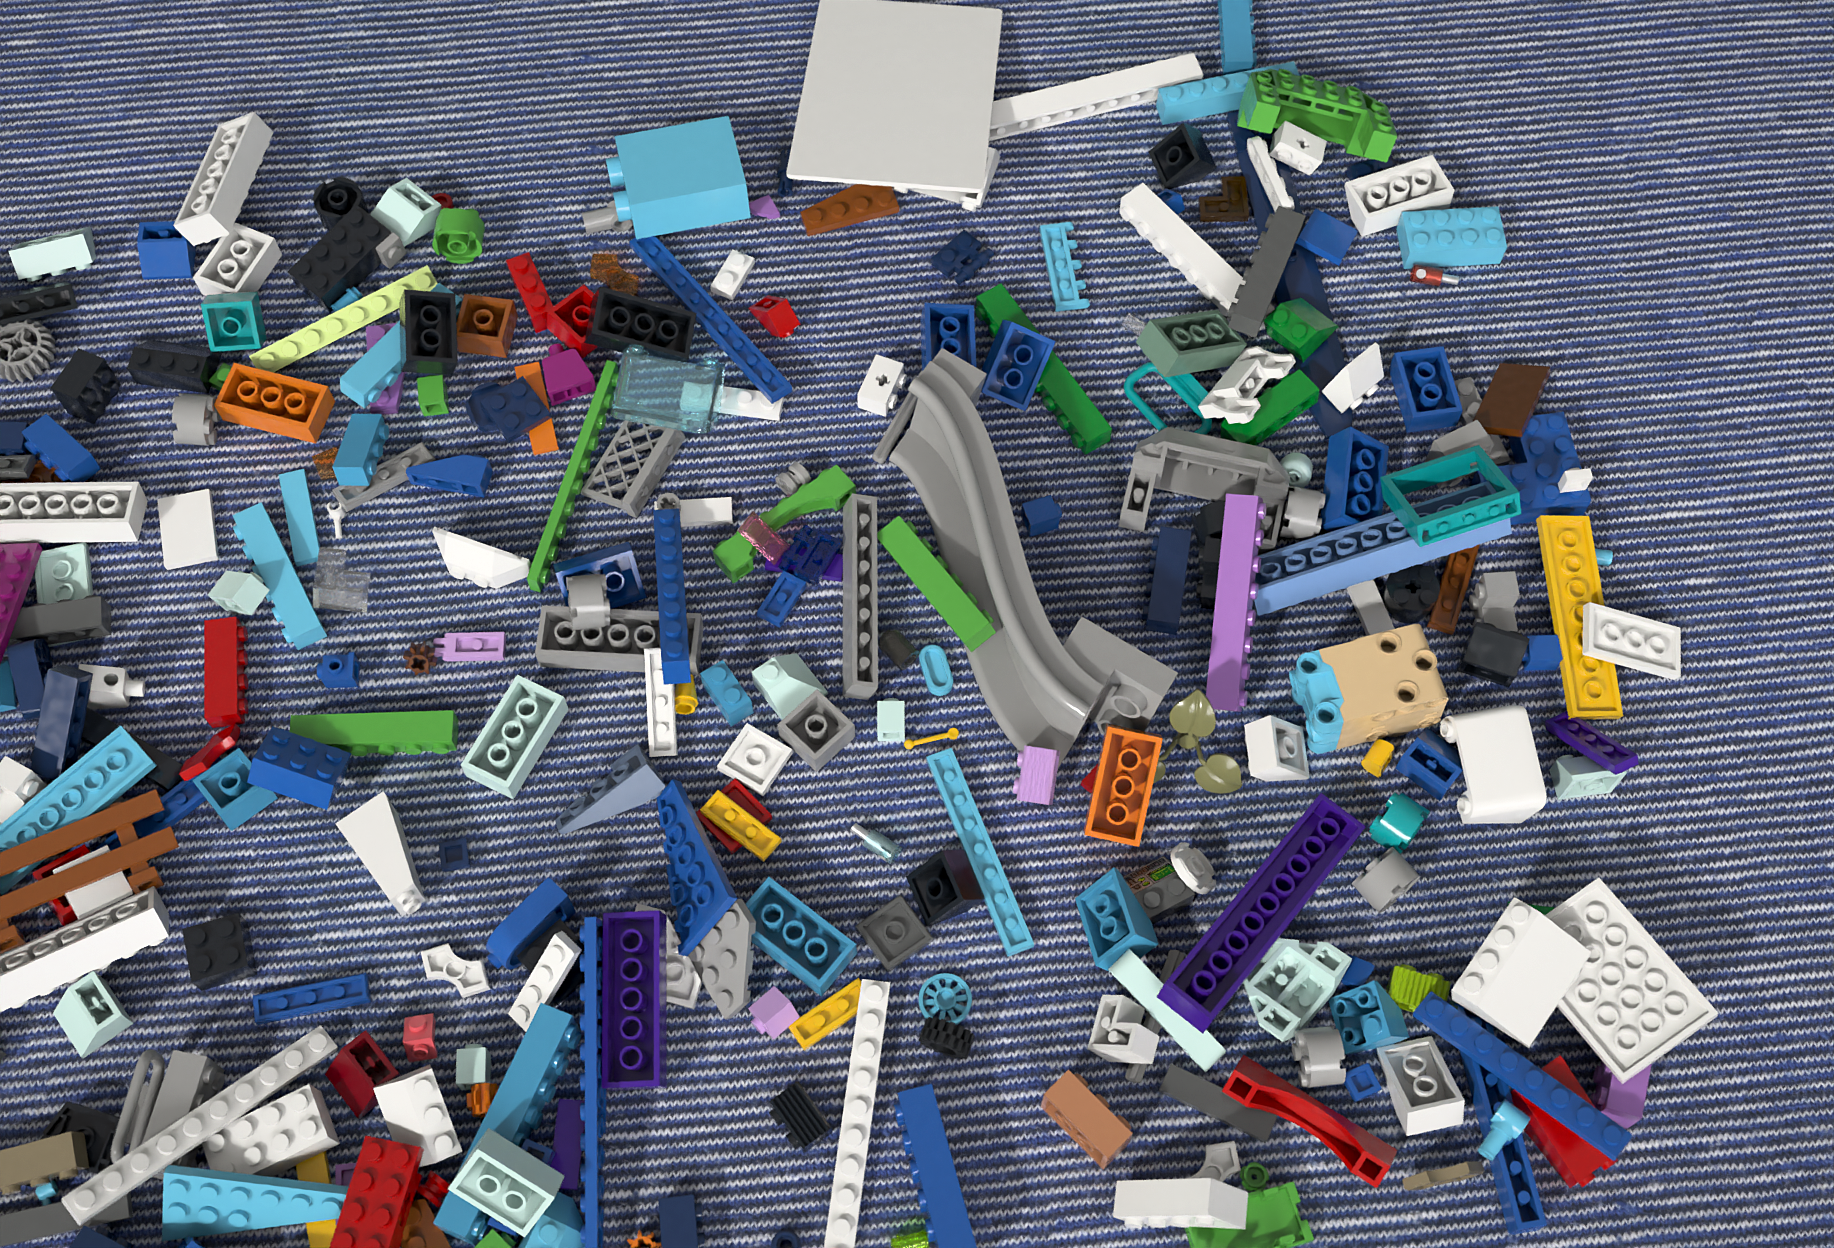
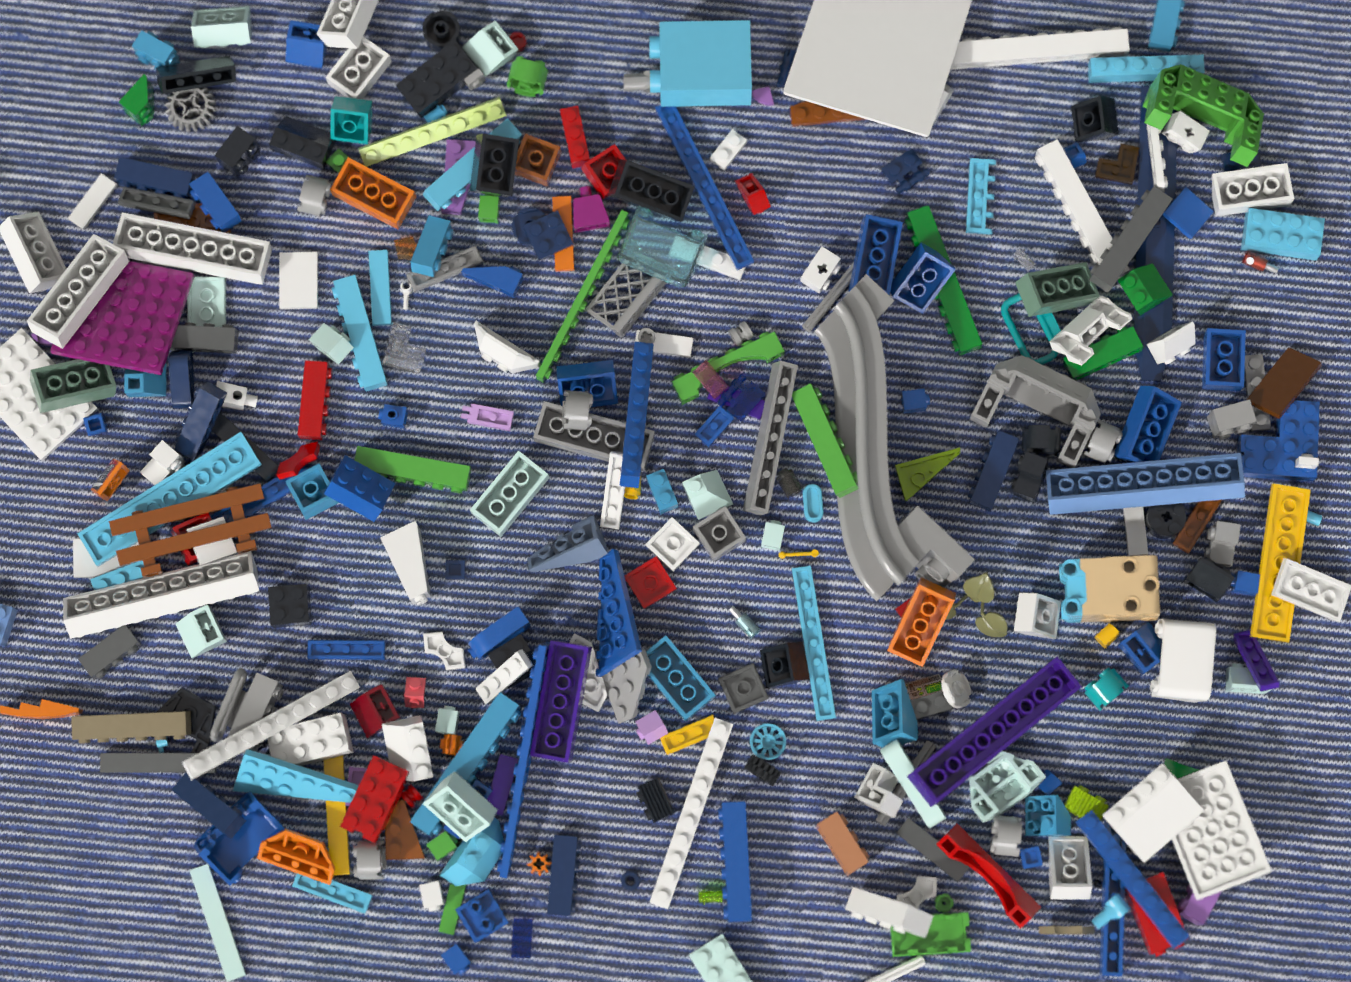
camera: 15 degrees right, 15 degrees up
reddish brown gear [403,641,438,675] -> none
clear orange tile [590,253,639,296] -> none
yellow tile [700,790,782,862] -> none
lavender brick [1013,746,1060,805] -> none
medium lavender brick [1206,494,1266,712] -> none
light aqua head [1280,452,1313,488] -> none
light grey brick [1352,847,1420,913] -> none
teal window [1380,445,1521,547] -> none
none -> lime wing [895,447,961,501]

